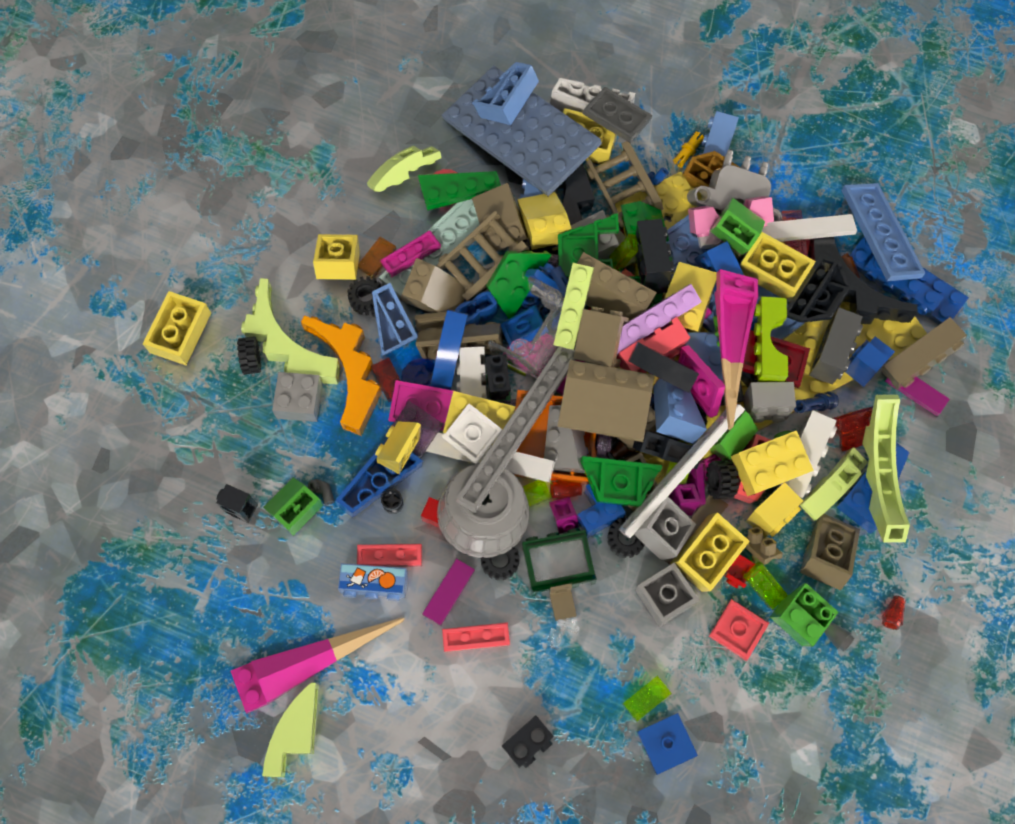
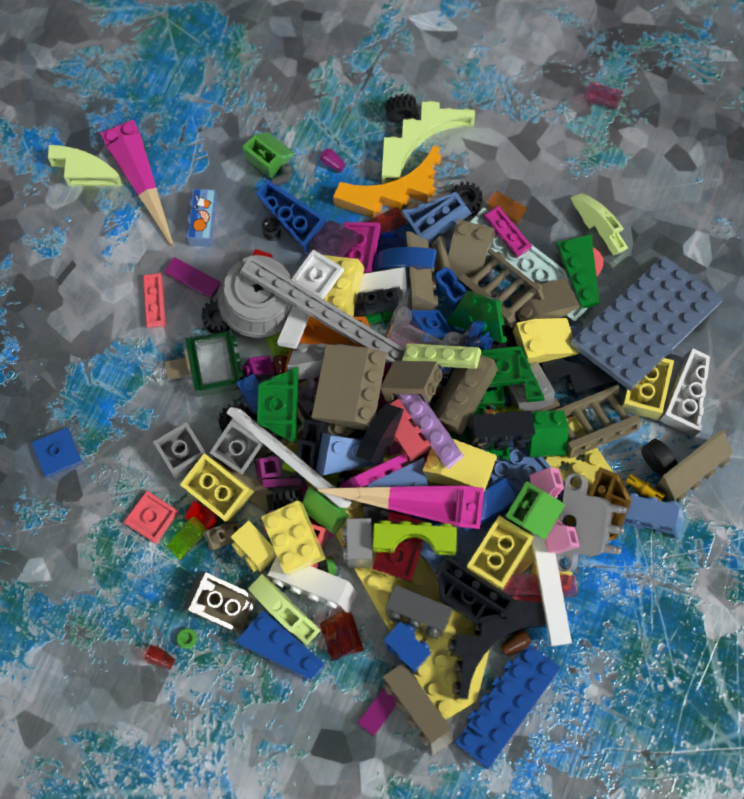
camera: 90 degrees right, 0 degrees up
light yellow brick [143,291,211,365] -> none
black brick [216,484,258,523] -> none
light grey brick [272,372,323,422] -> none
light yellow brick [313,234,360,280] -> none
coral tile [357,544,422,567] -> none
light yellow slope [375,421,421,474] -> none
medium blue wedge [472,62,539,125] -> none
black brick [501,715,554,768] -> none
dark grey tile [583,87,652,143] -> none
clear neon green plate [622,675,672,722] -> none
blue arm [647,167,669,186] -> none
bright green slope [770,583,838,647] -> none
dark blue pin [794,391,839,413] -> none
flat silver cone [824,622,855,652] -> none
medium blue plate [841,183,925,281] -> none
yellowish green arch [862,395,910,542] -> none
none -> bright green tile [176,628,197,650]
none -> magenta cone [319,148,346,173]
none -> clear pink plate [583,82,623,110]
none -> black tyre [641,439,678,476]
none -> dark tan slope [655,429,733,503]

